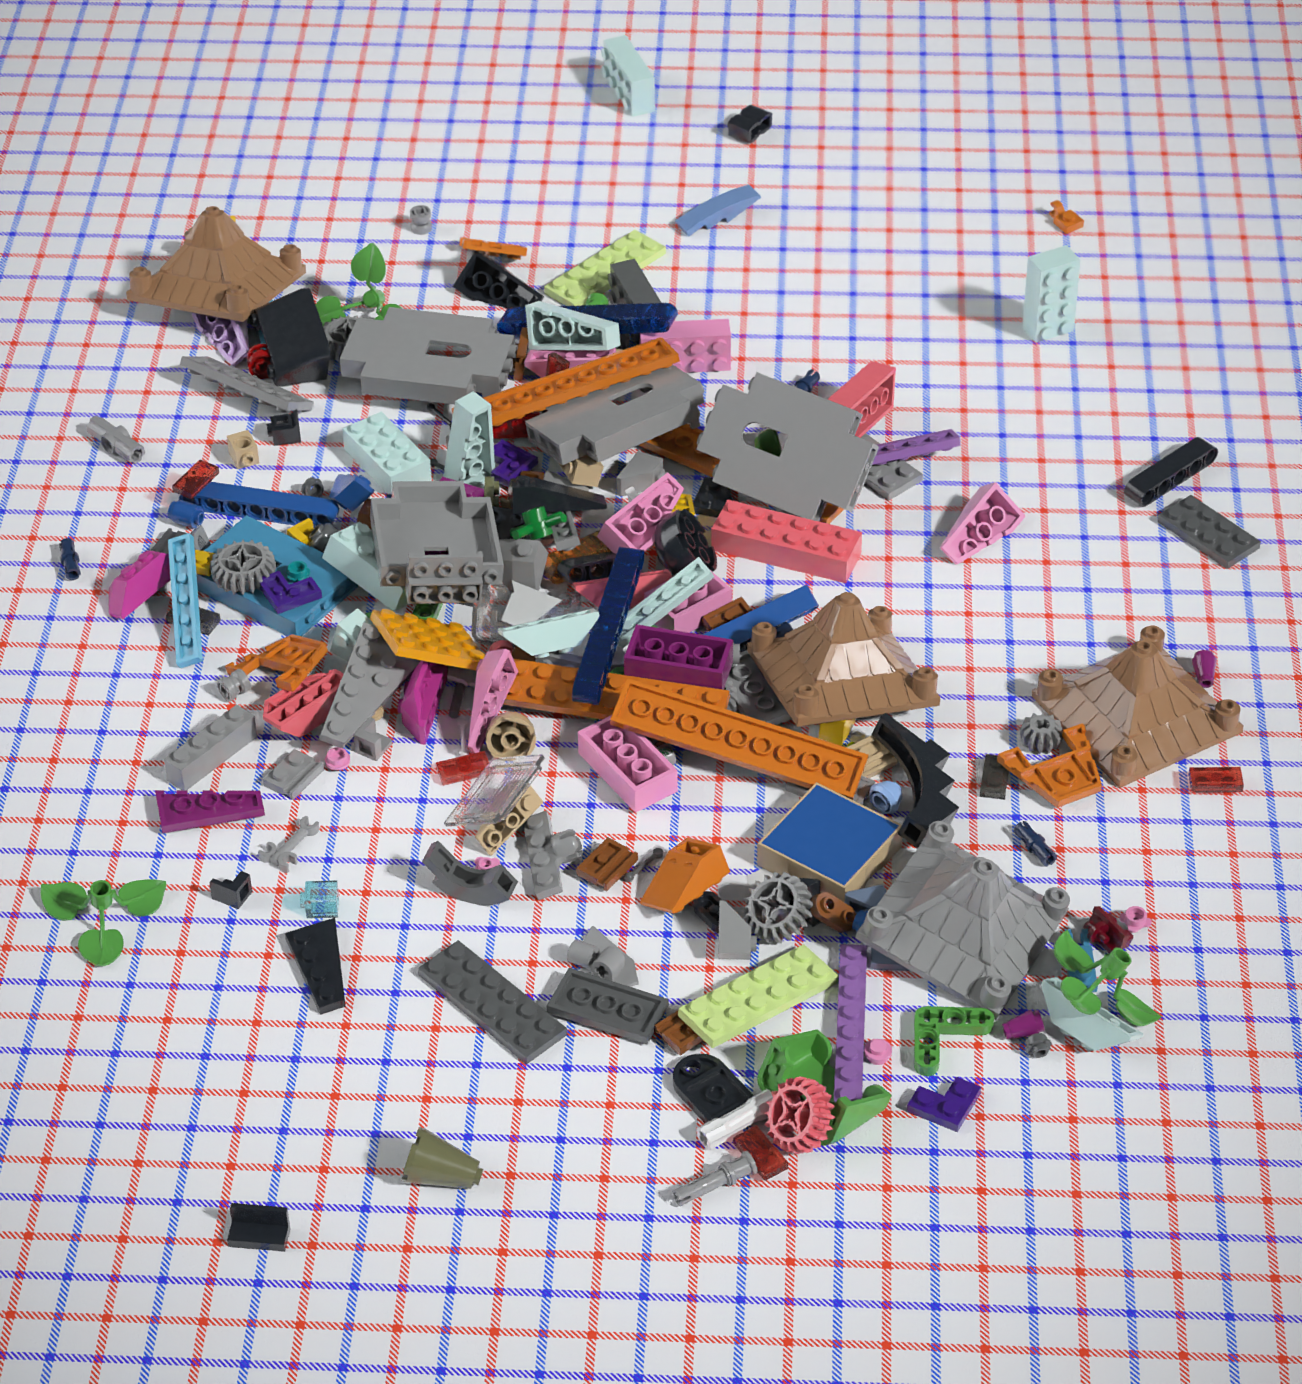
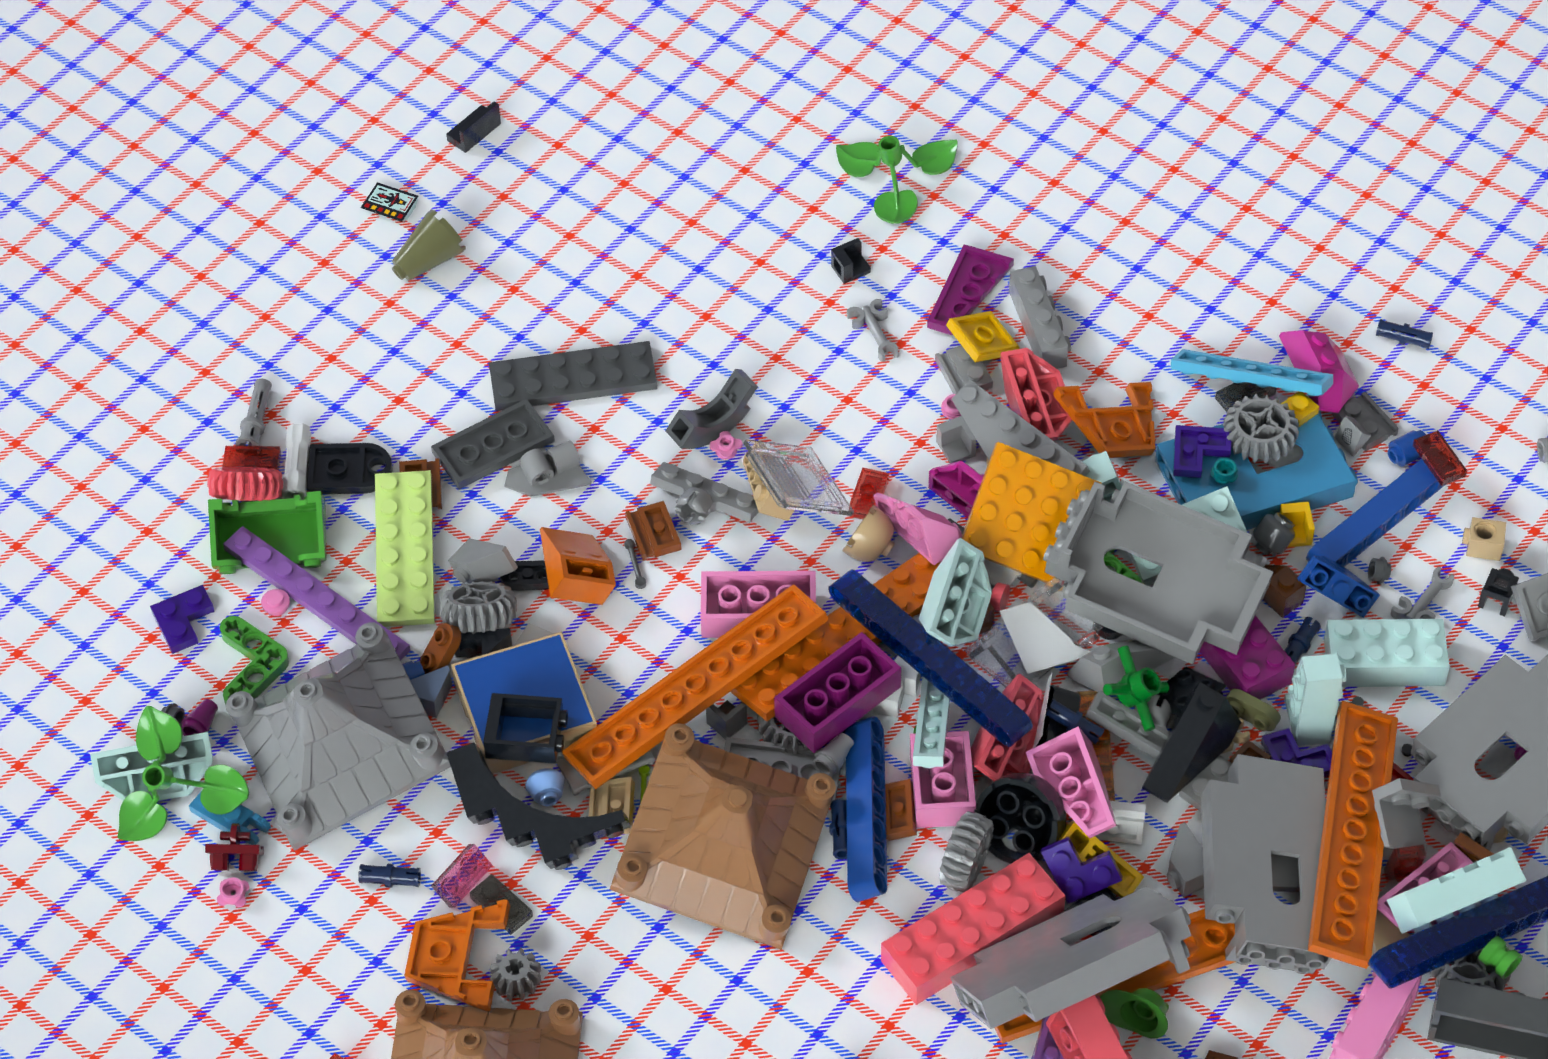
camera: 125 degrees right, 10 degrees up
light grey wheel [217,669,251,702] -> none
black wing [285,918,346,1015] -> none
clear light blue brick [300,880,339,919] -> none
none -> piece [360,182,419,222]
none -> clear pink plate [431,844,493,908]
none -> black window [483,693,568,764]
none -> light grey gear [939,811,994,893]
none -> yellow plate [946,311,1020,362]
none -> white sticker [1033,673,1052,748]
none -> dark purple plate [1041,837,1123,904]
none -> dark blue pin [1045,699,1105,745]
none -> light grey bracket [1372,778,1441,854]
none -> light grey bar [1390,567,1454,619]

